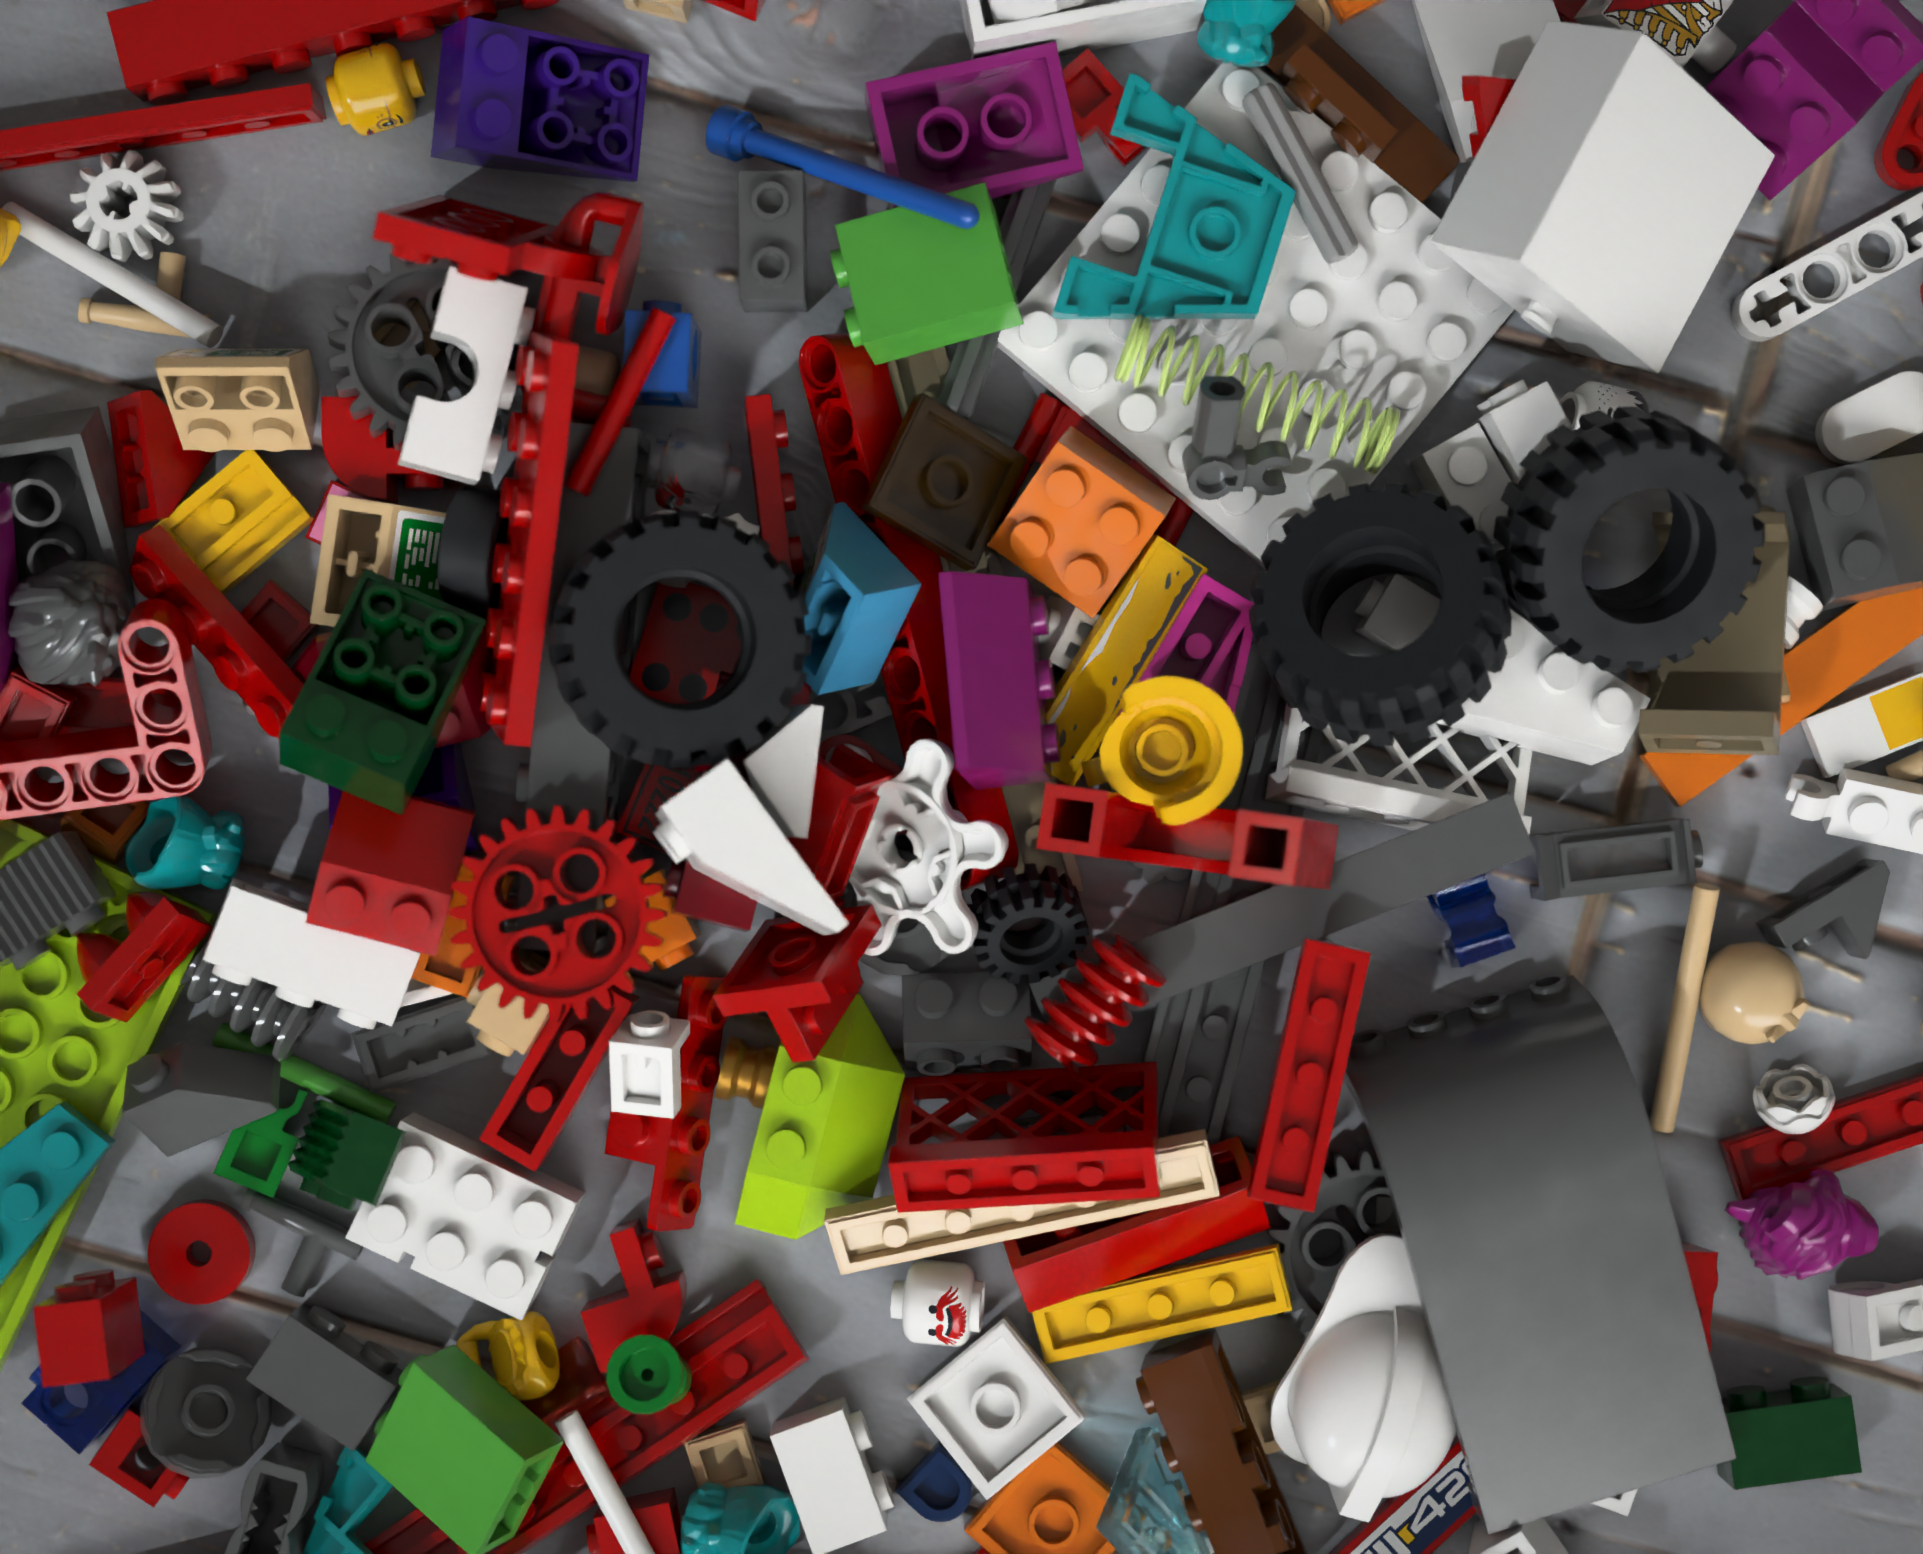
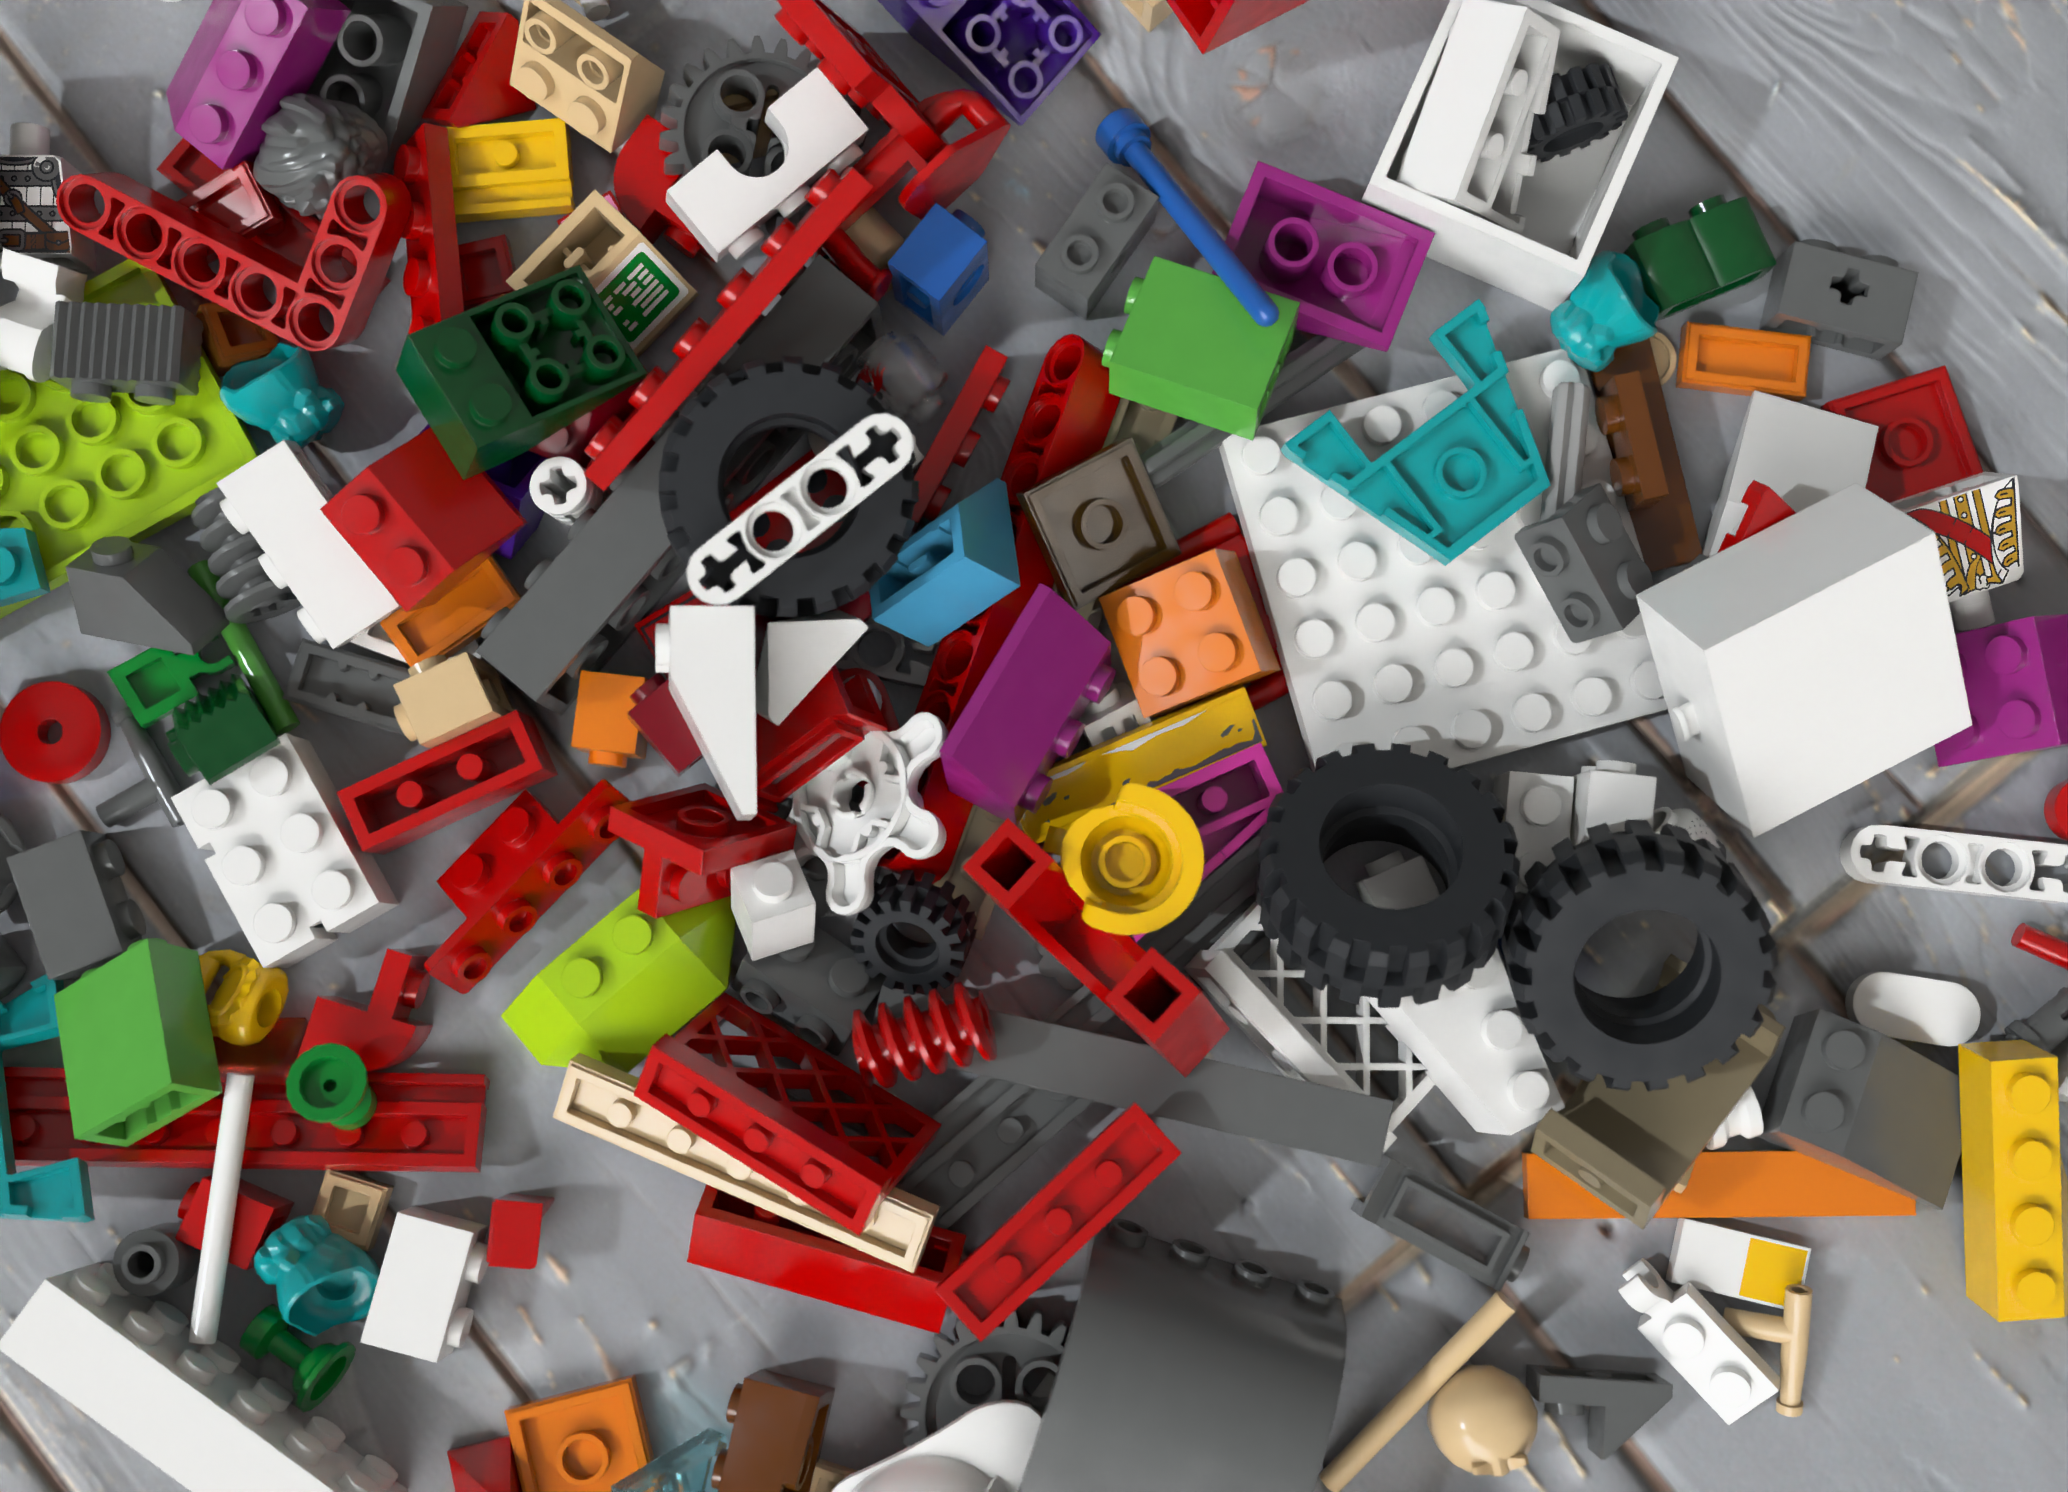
camera: 30 degrees right, 5 degrees down
red tile [76,891,213,1023] -> none
black tyre [437,486,509,612] -> none
red gear [447,805,668,1023] -> none
red bar [564,307,677,497] -> none
white bracket [609,1010,690,1119] -> none
pearl gold wheel [715,1036,779,1109] -> none
white head [890,1259,985,1347] -> none
dark blue tile [895,1441,972,1522] -> none
white plate [907,1316,1087,1500] -> none
yellow tile [1032,1243,1294,1364] -> none
red plate [1062,48,1144,167] -> none
yellowish green piece [1114,314,1400,475] -> none
dark grey bar [1182,376,1291,500] -> none
clear blue leg [1426,873,1516,968] -> none
none -> red slope [486,1193,555,1270]
none -> white hinge [530,457,610,527]
none -> white beam [687,413,914,606]
none -> white brick [730,850,816,961]
none -> dark grey bracket [1514,483,1655,643]

